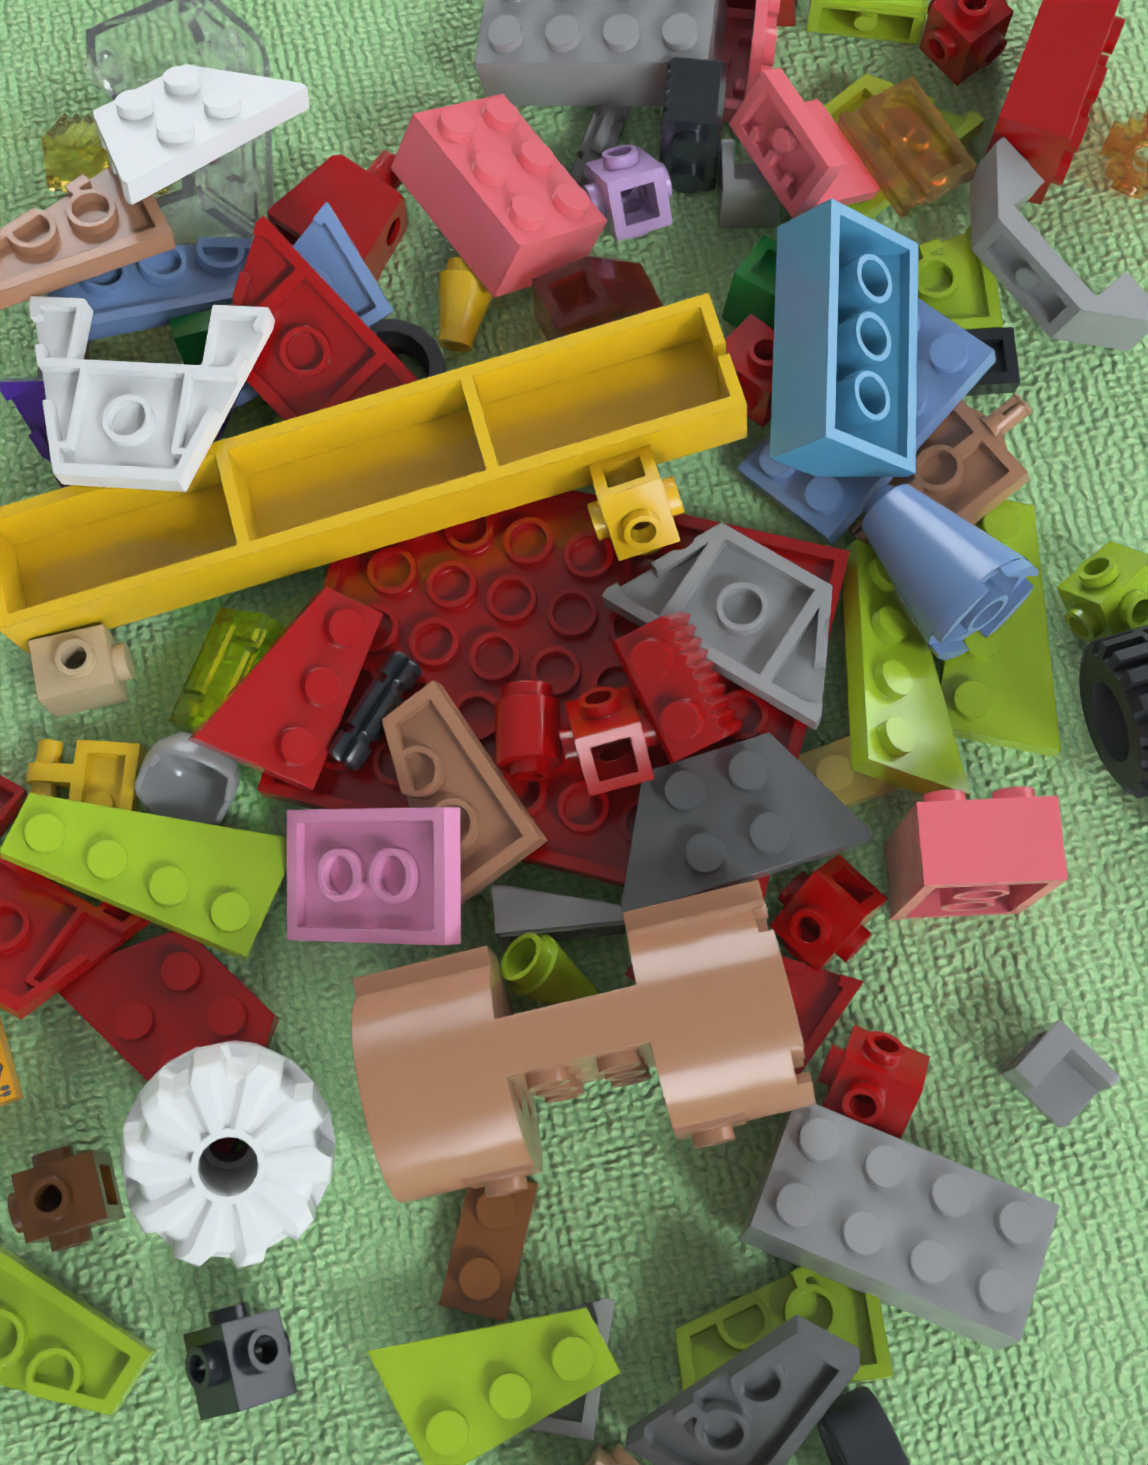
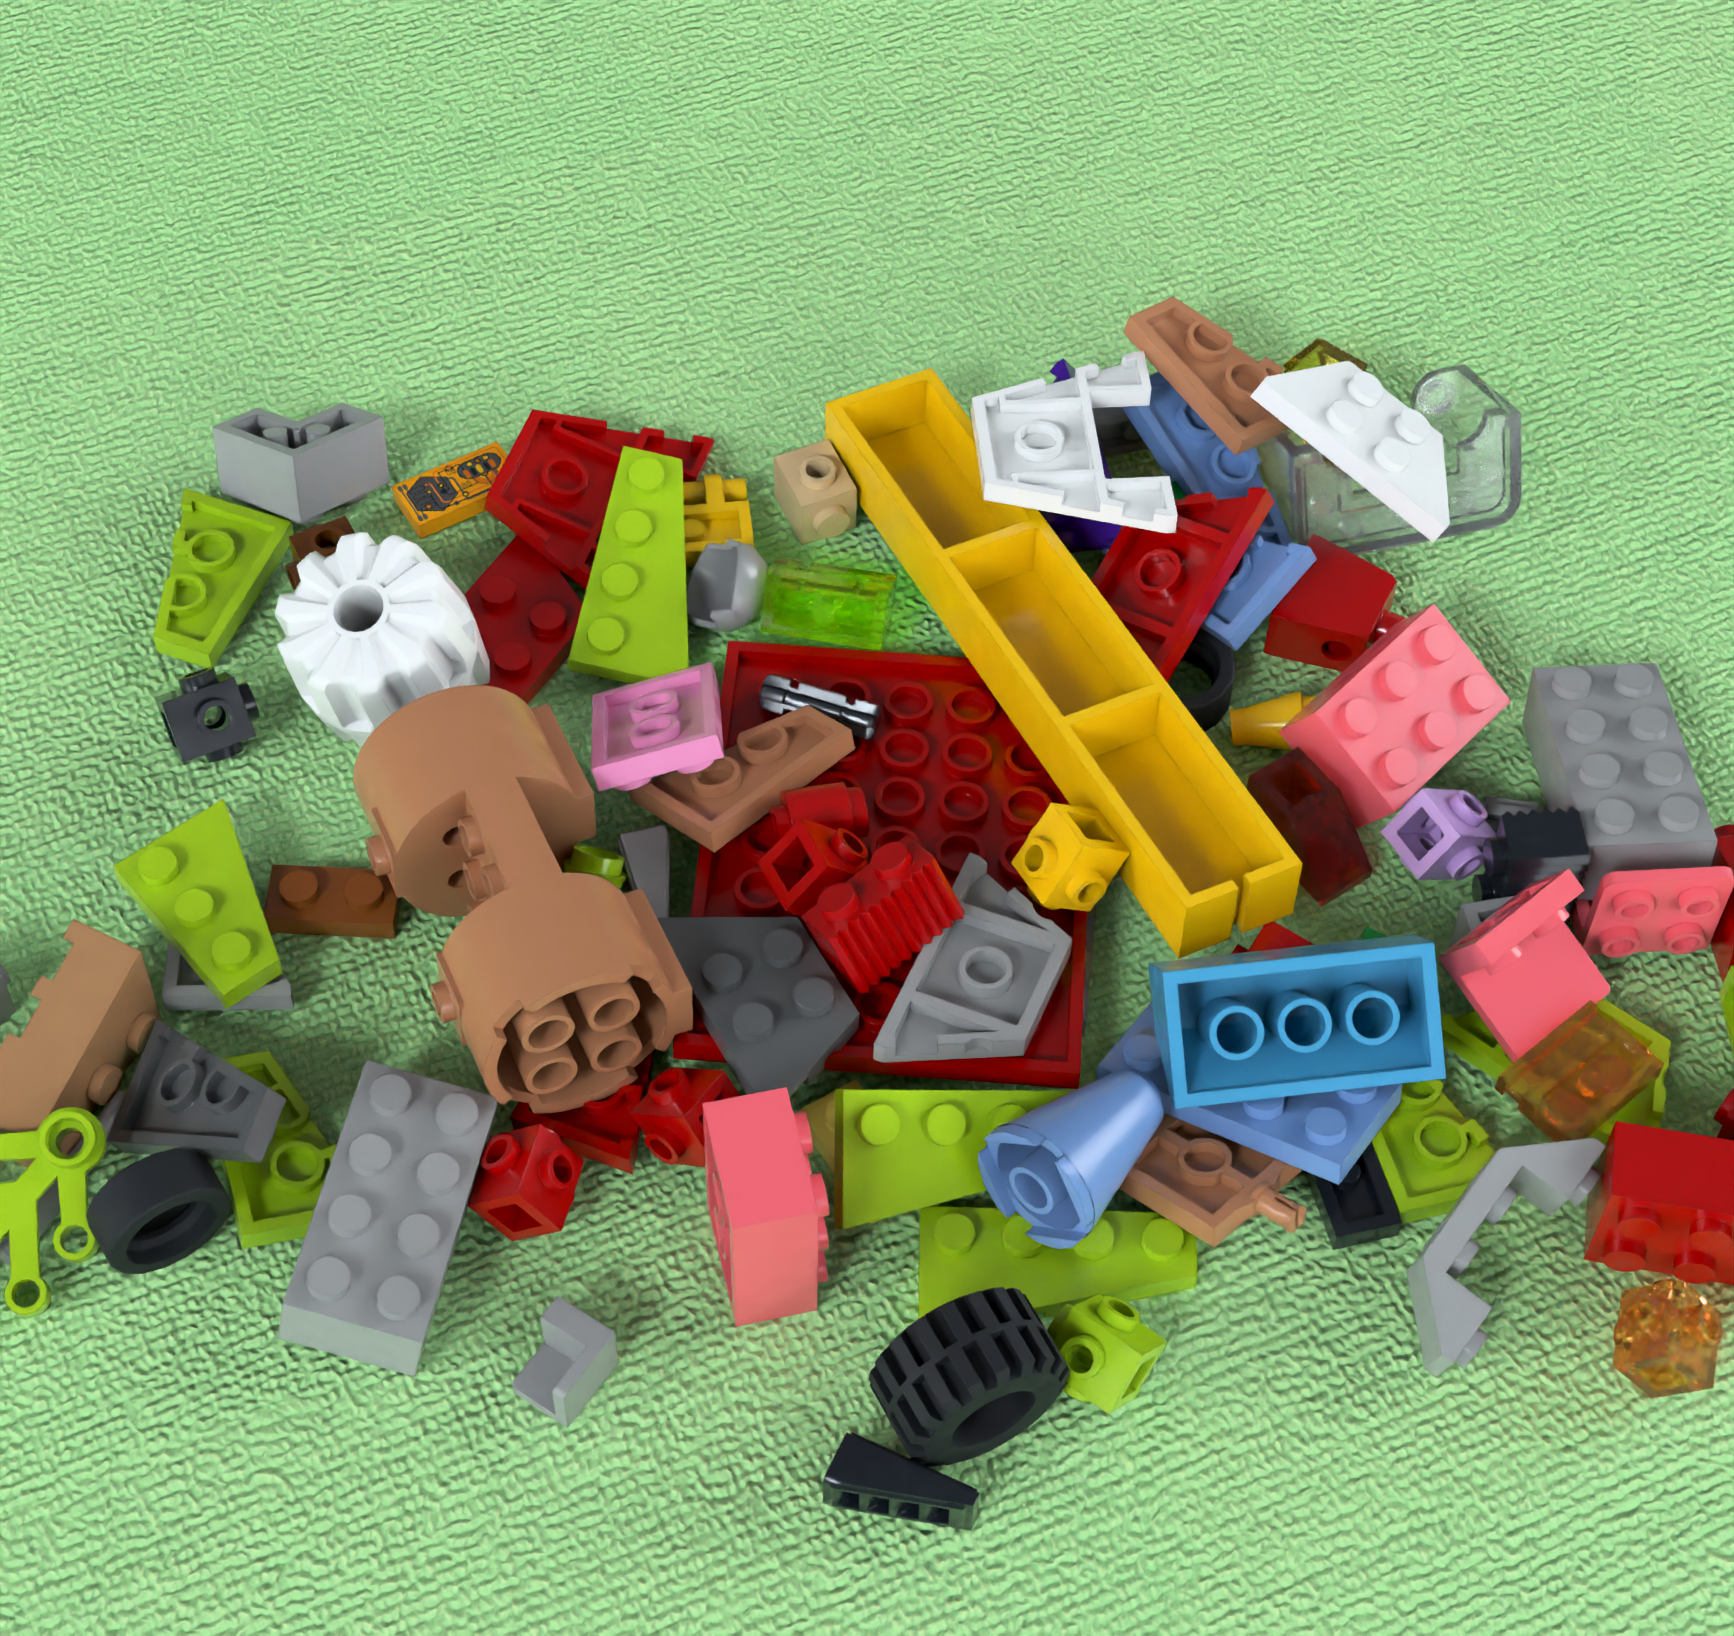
camera: 75 degrees right, 20 degrees down
red wing [188,587,383,791] -> none

